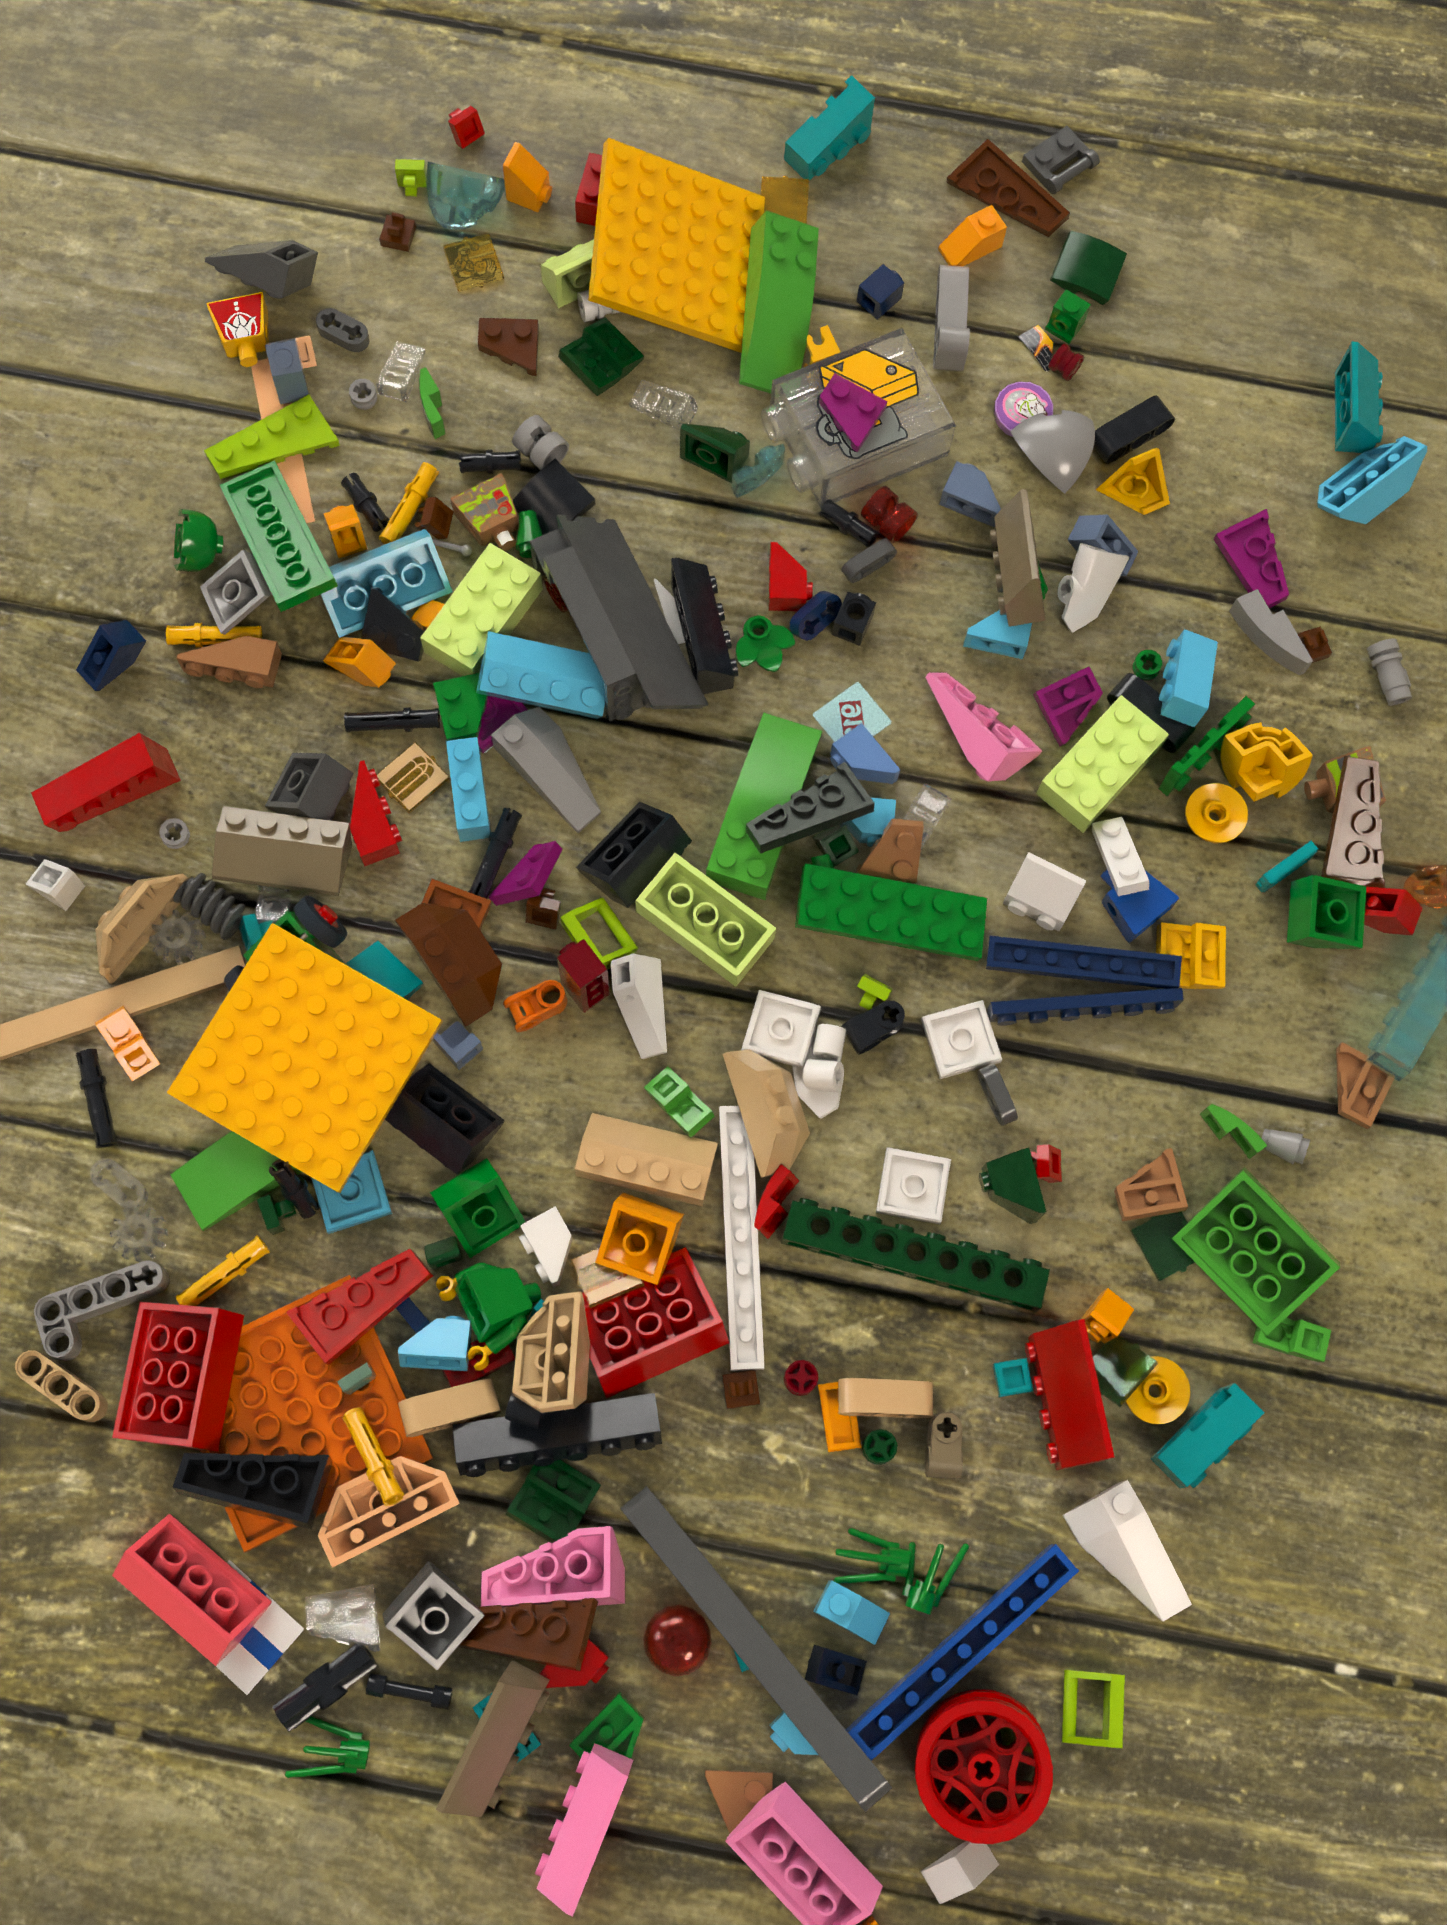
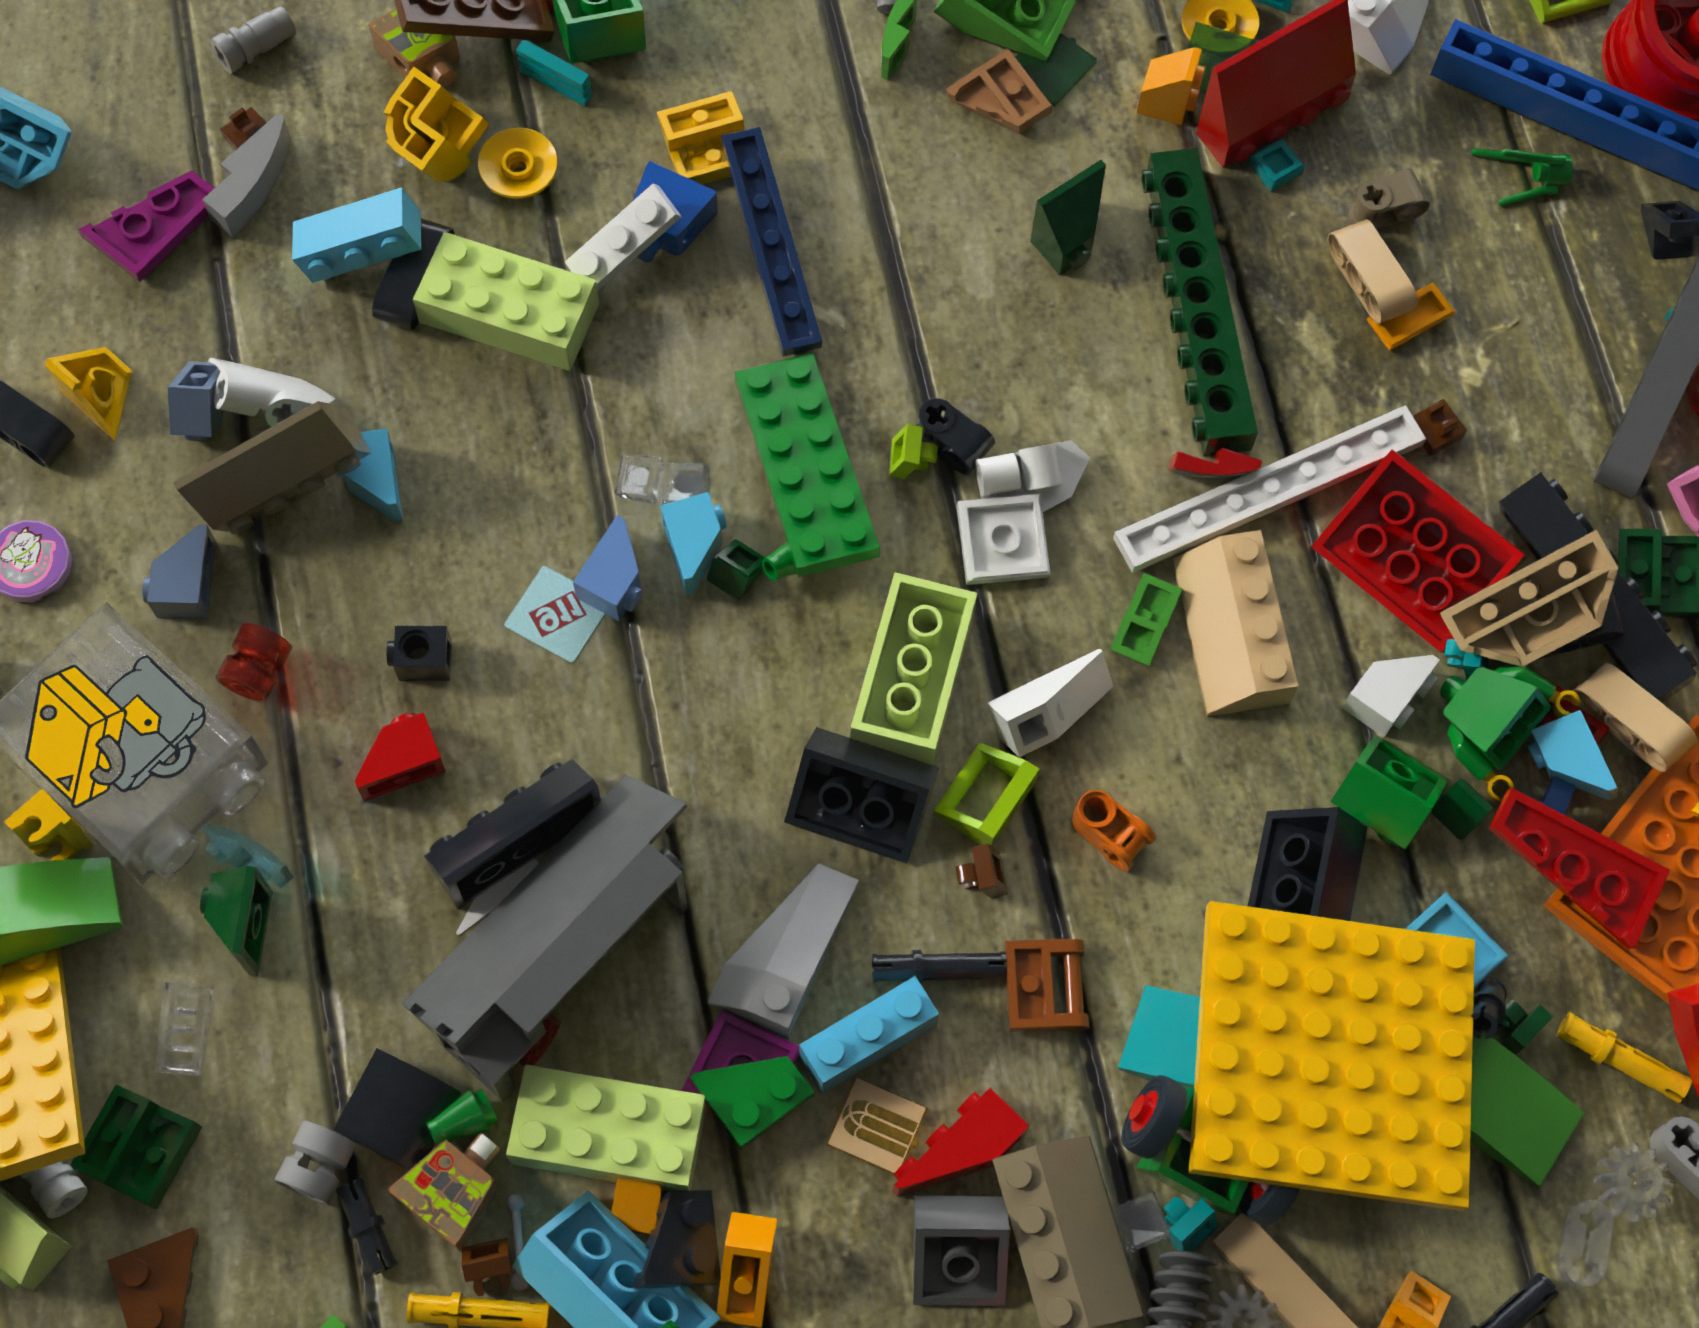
camera: 110 degrees left, 5 degrees down
sand green tile [337,1362,377,1395] -> none
black pin [344,707,440,732] -> none
reddish brown wedge [395,903,502,1028] -> none
sand blue panel [432,1021,483,1070] -> none
medium azure slope [476,631,605,719] -> none
magenta wing [488,841,563,906] -> none
dark red brick [557,939,609,1013] -> none
piece [570,1247,644,1308] -> none
light orange slope [595,1192,684,1285] -> none
bright green slope [706,713,822,900] -> none
tan wedge [723,1050,810,1177] -> none
green plate [736,615,795,672] -> none
pearl dark grey wing [746,762,875,854] -> none
dark red wheel [784,1360,819,1396] -> none
dark blue beam [789,591,842,641] -> none
medium azure slope [813,1580,890,1645] -> none
magenta wing [819,373,888,452] -> none
black pin [819,499,879,548] -> none
green plant [834,1528,910,1584] -> none
dark grey beam [841,538,897,583] -> none
medium nougat wing [856,819,924,883] -> none
dark green wheel [862,1429,898,1465] -> none
white tile [876,1147,951,1224] -> none
white tile [921,1000,1002,1079] -> none
bright pink wedge [925,672,1042,782] -> none
dark grey beam [977,1064,1018,1126] -> none
dark blue plate [987,988,1184,1026] -> none
white slope [1003,852,1086,931] -> none
light grey brick [1010,410,1095,494] -> none
red tile [1030,1144,1062,1183] -> none
magenta wing [1033,666,1103,747] -> none
green bush [1132,650,1162,681] -> none
green wing [1158,696,1255,797] -> none

